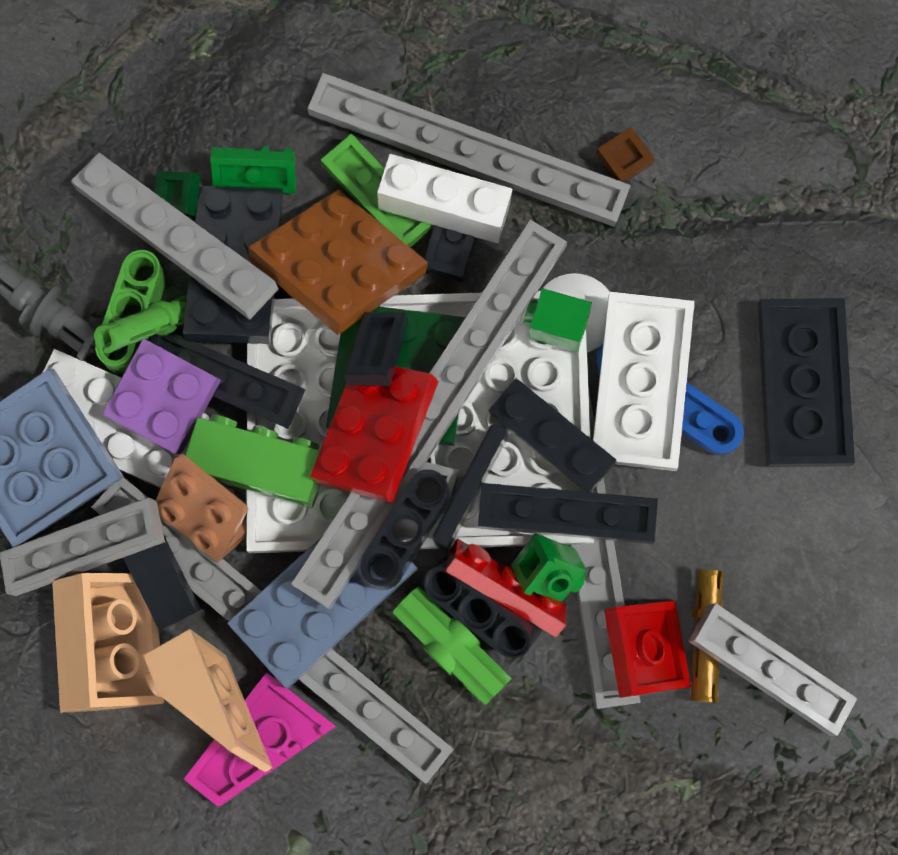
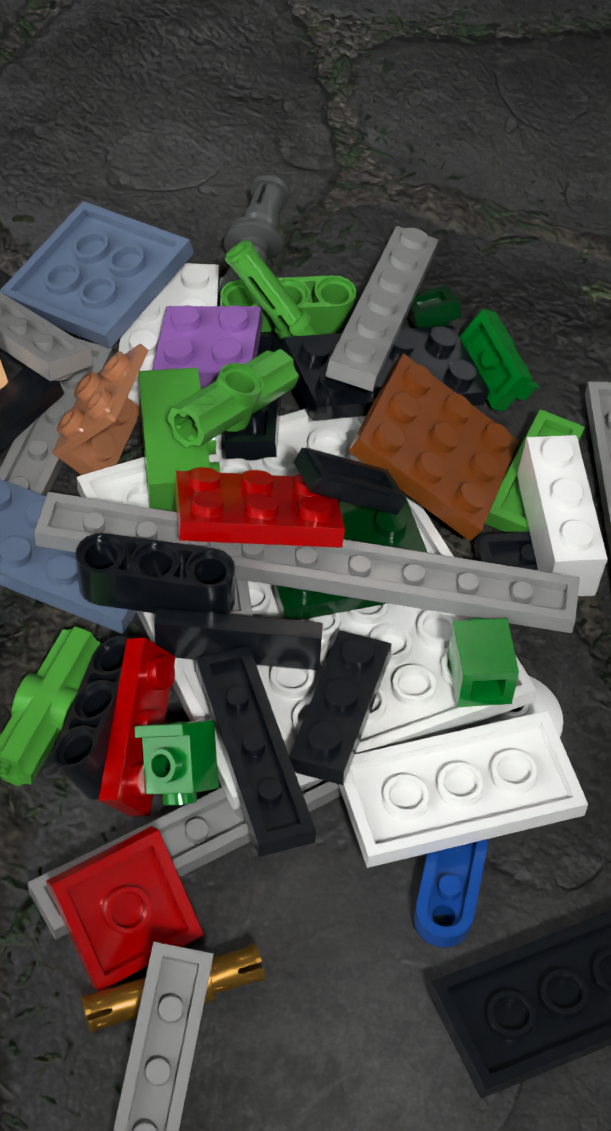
camera: 65 degrees right, 25 degrees down
none -> bright green piece [167,349,299,448]

